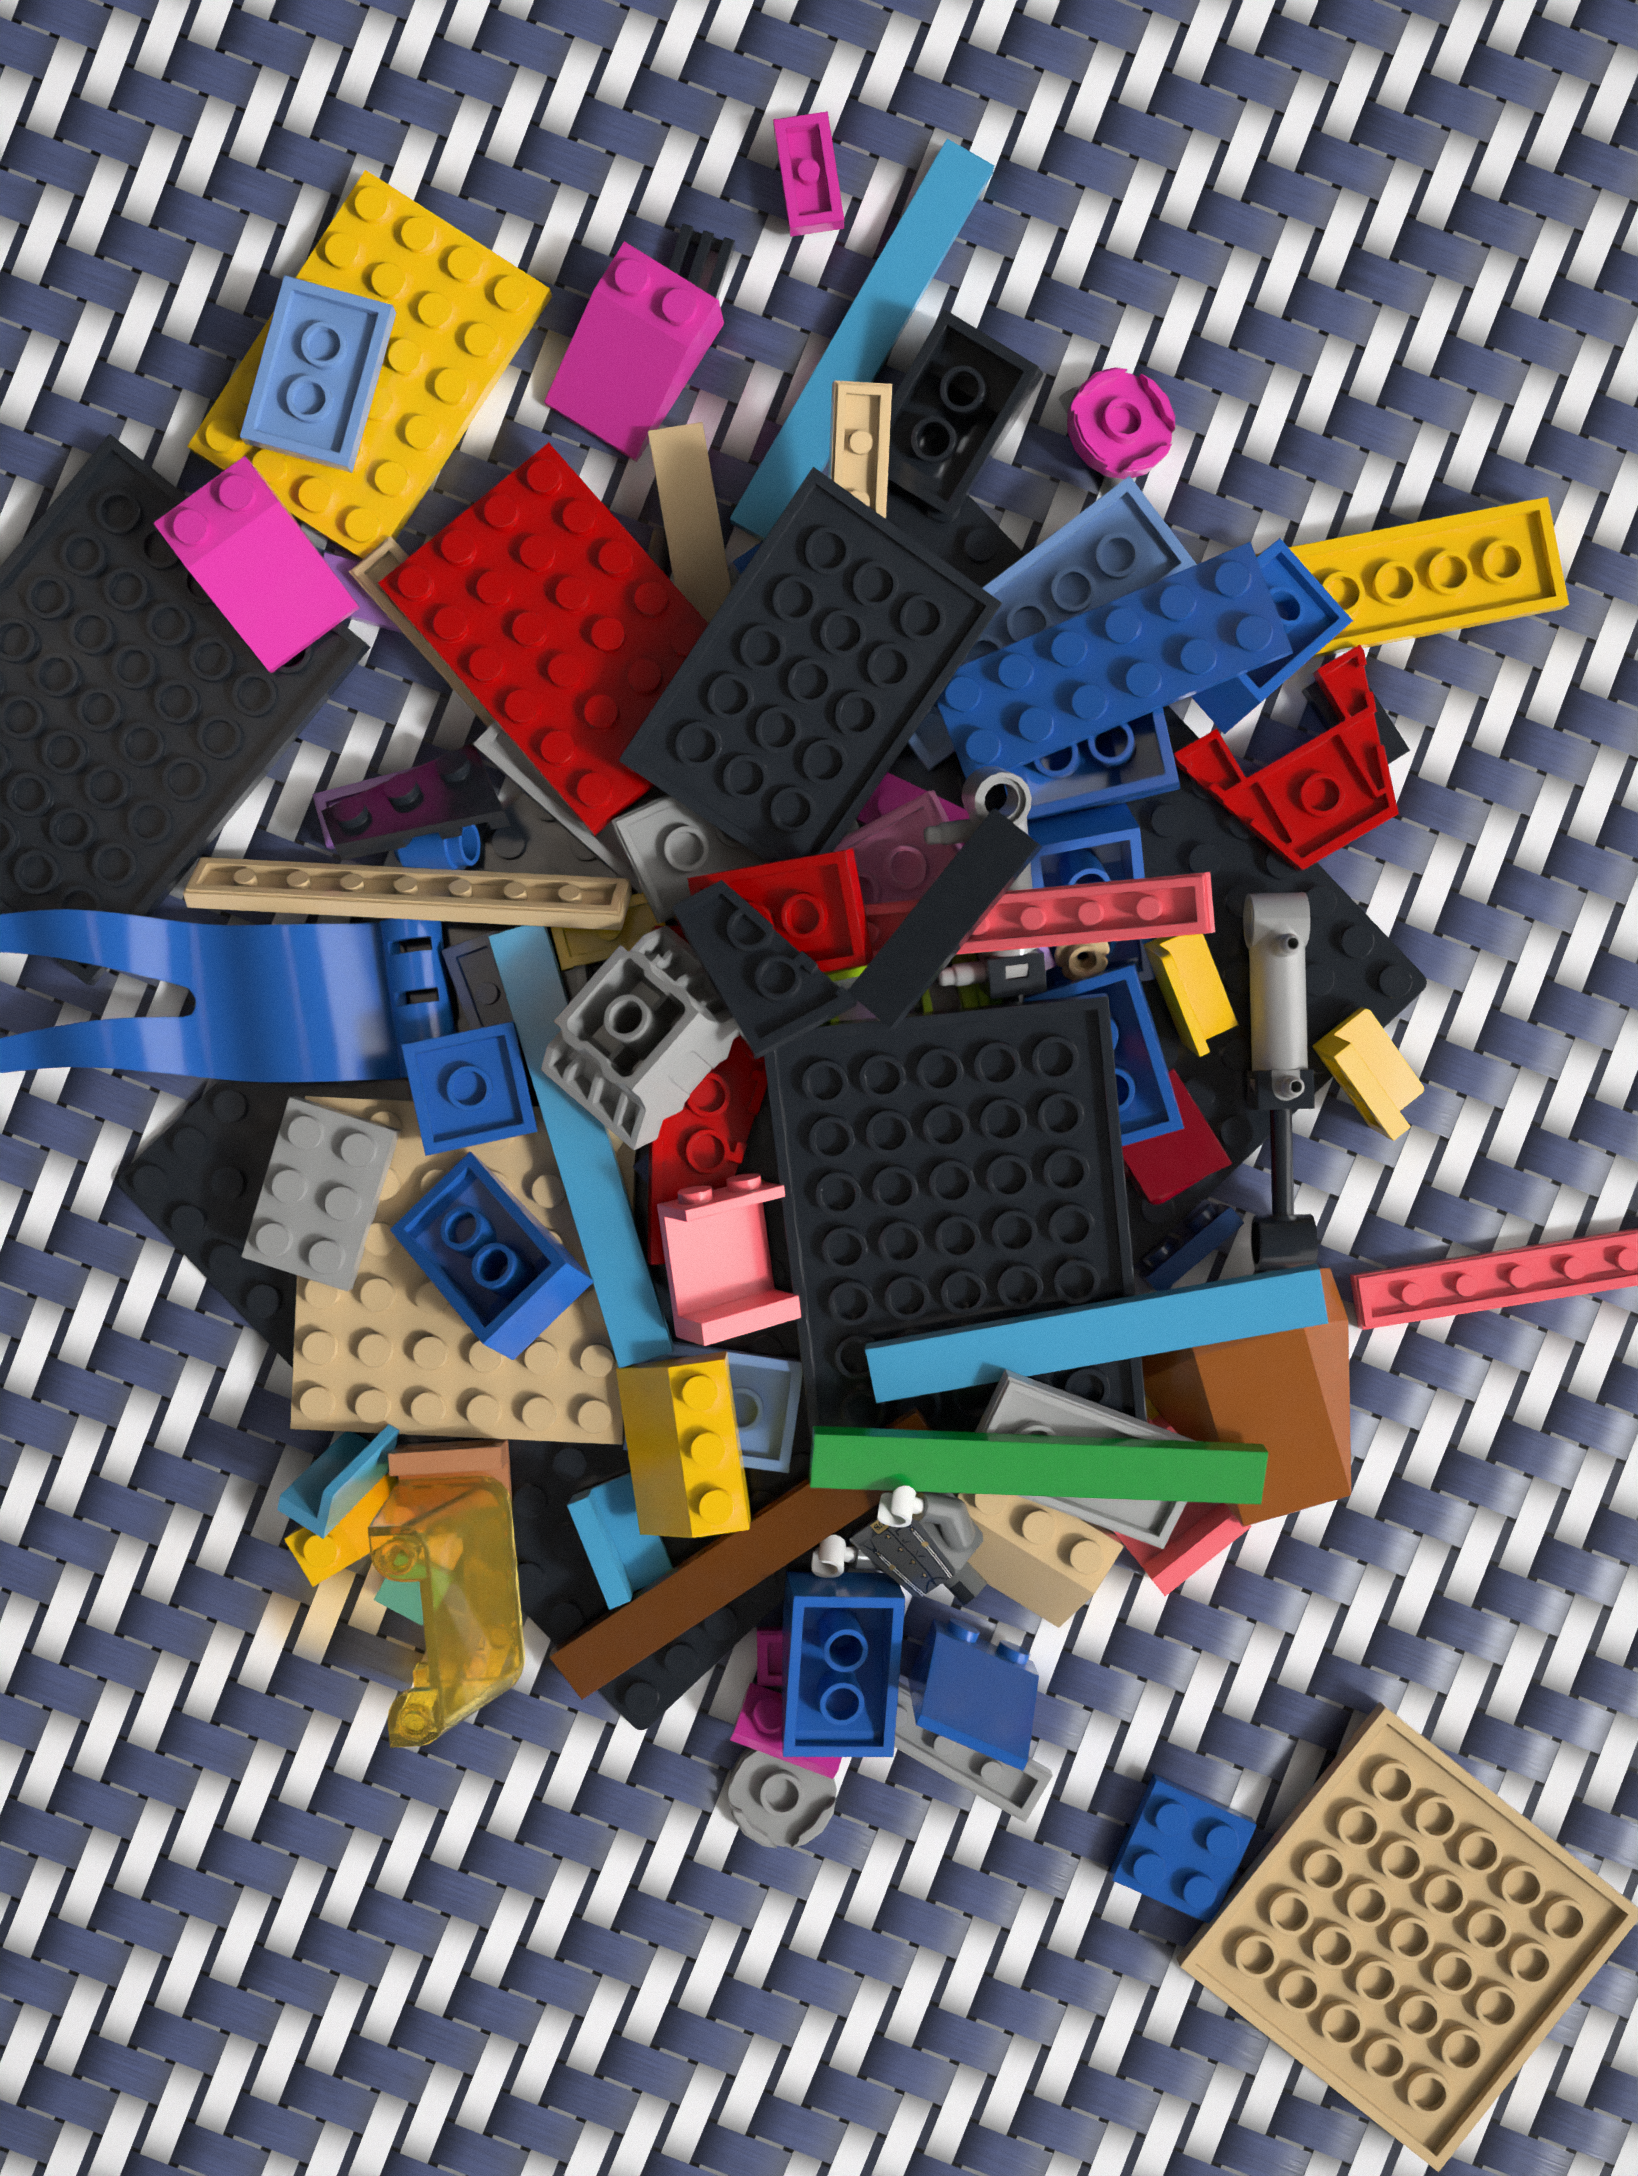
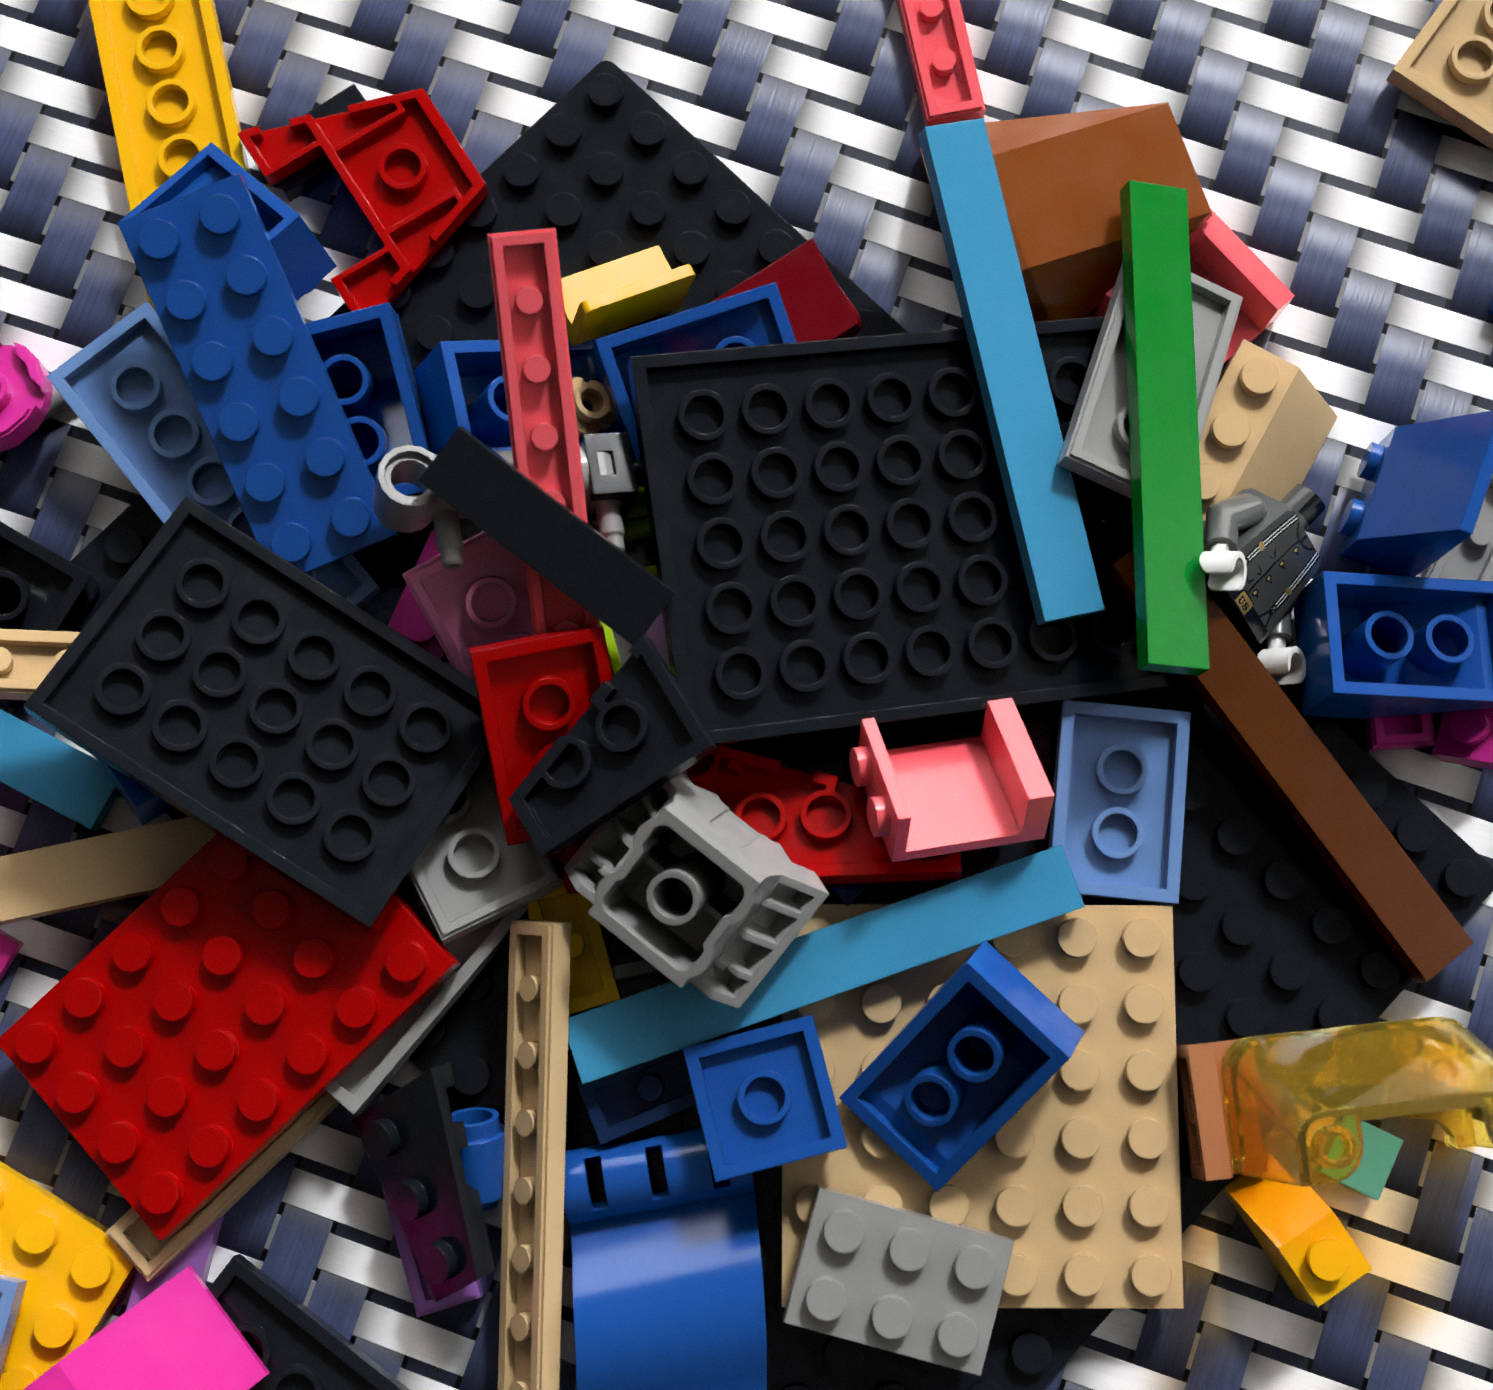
camera: 95 degrees left, 10 degrees down
dark azure panel [277,1424,399,1539] -> none
dark azure panel [567,1472,673,1610] -> none
yellow slope [616,1351,751,1538] -> none
dark blue plate [1138,1204,1245,1292] -> none
piece [1243,892,1318,1271] -> none
yellow panel [1312,1007,1424,1141] -> none

